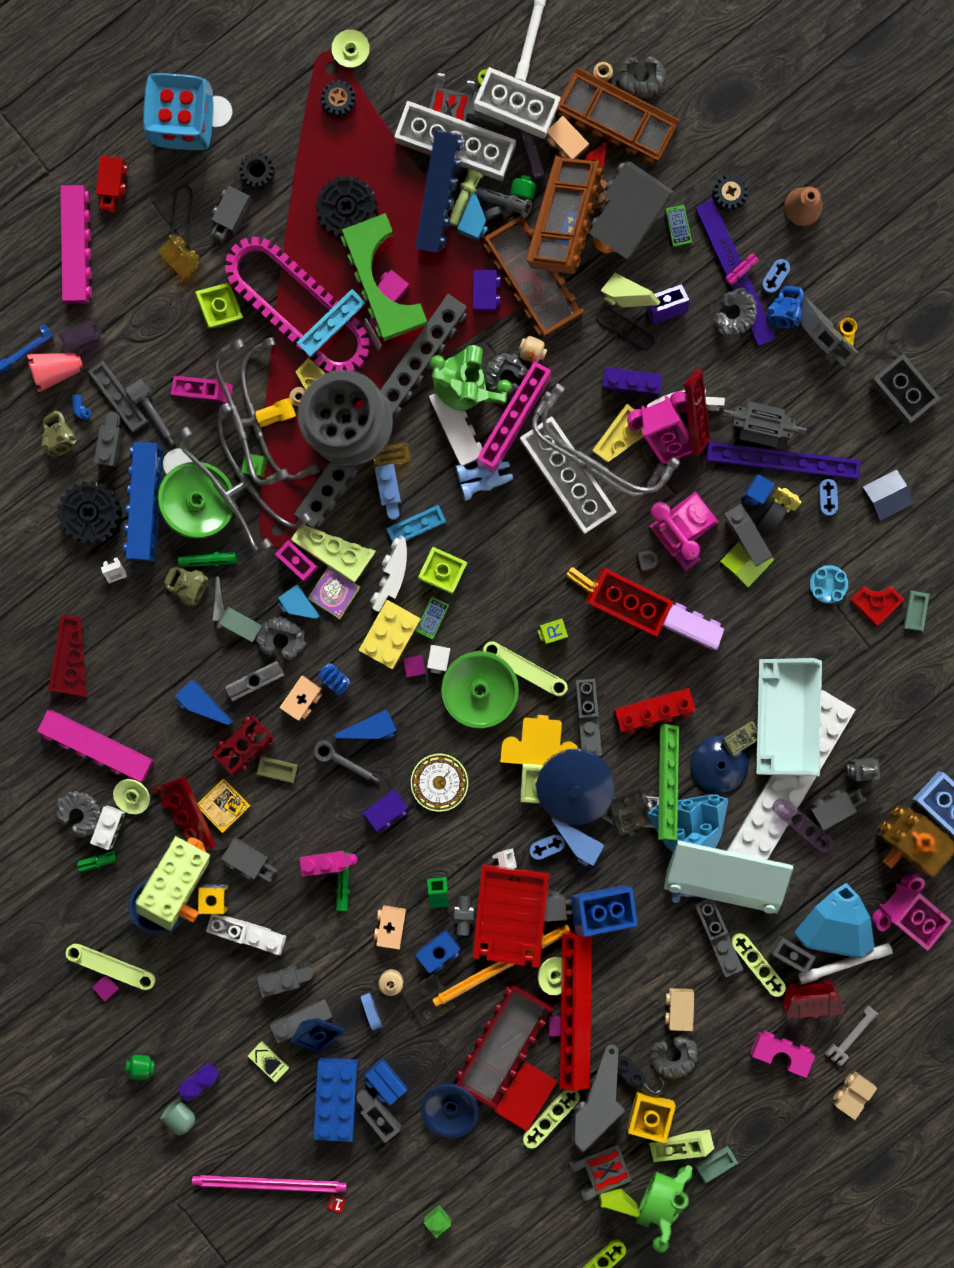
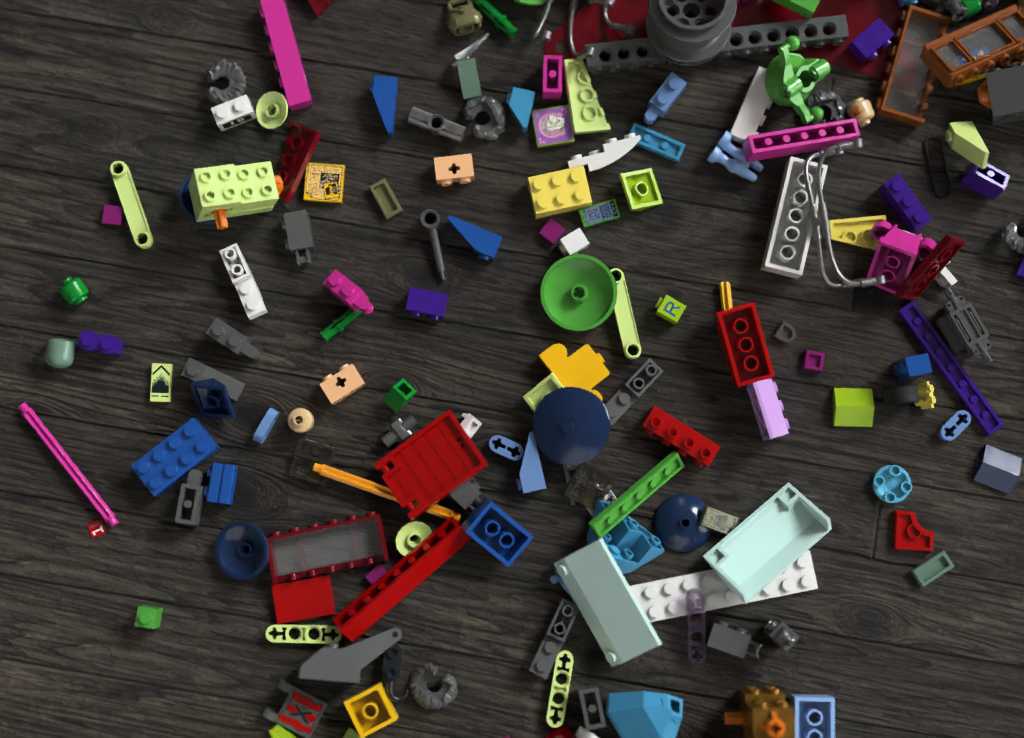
camera: 40 degrees right, 5 degrees down
green axle [77,851,117,872] -> none
yellow piece [198,884,228,914] -> none
dark red piece [212,715,274,775] -> none
blue gear [318,663,350,695] -> none
clear yellow tile [372,443,411,468] -> none
tile [411,754,468,811] -> none
blue brick [416,929,460,973] -> none
dark pink piece [650,492,719,560] -> none
tan brick [665,988,694,1031] -> none
dark grey slope [724,504,772,567] -> none

